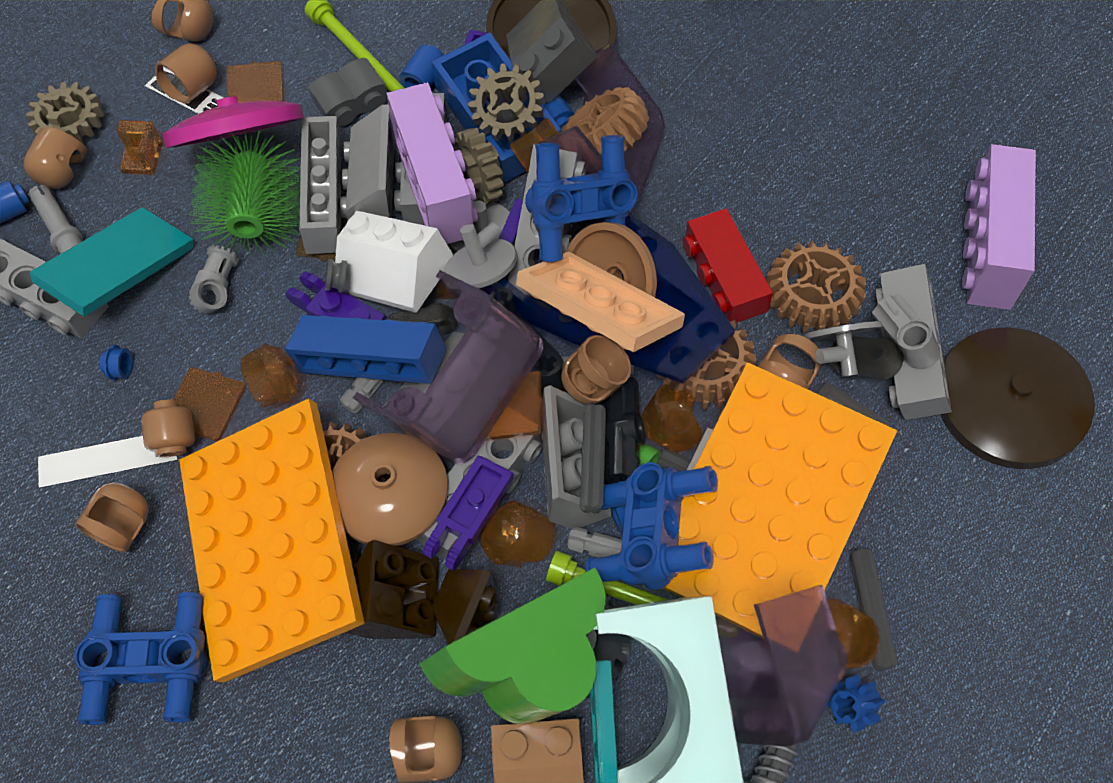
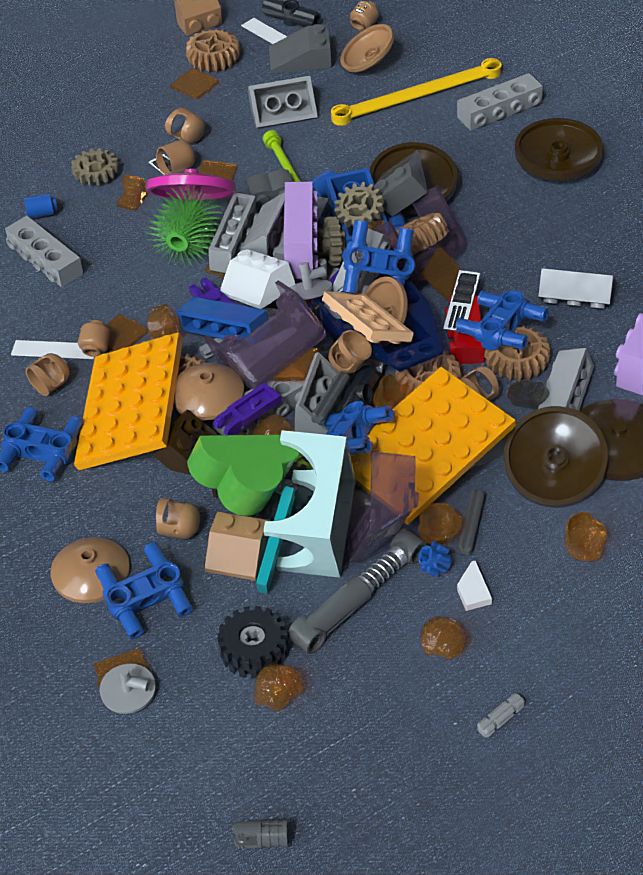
camera: 20 degrees right, 15 degrees down
medium nougat helmet [23,127,88,189] -> none
light grey pin [28,184,83,254] -> none
teal tile [30,207,194,317] -> none
blue plate [99,345,133,381] -> none
light grey connector [188,245,239,314] -> none
dark grey bush [325,258,347,293] -> none
light grey shield [804,321,882,377] -> none
light grey piece [872,294,940,369] -> none
none -> clear orange piece [421,247,462,300]
none -> sticker [443,270,480,331]
none -> blue piece [456,290,549,351]
none -> white tile [457,561,492,611]
none -> dark brown dish [504,406,608,508]
none -> slope [538,268,614,309]
none -> clear orange hair [564,511,607,561]

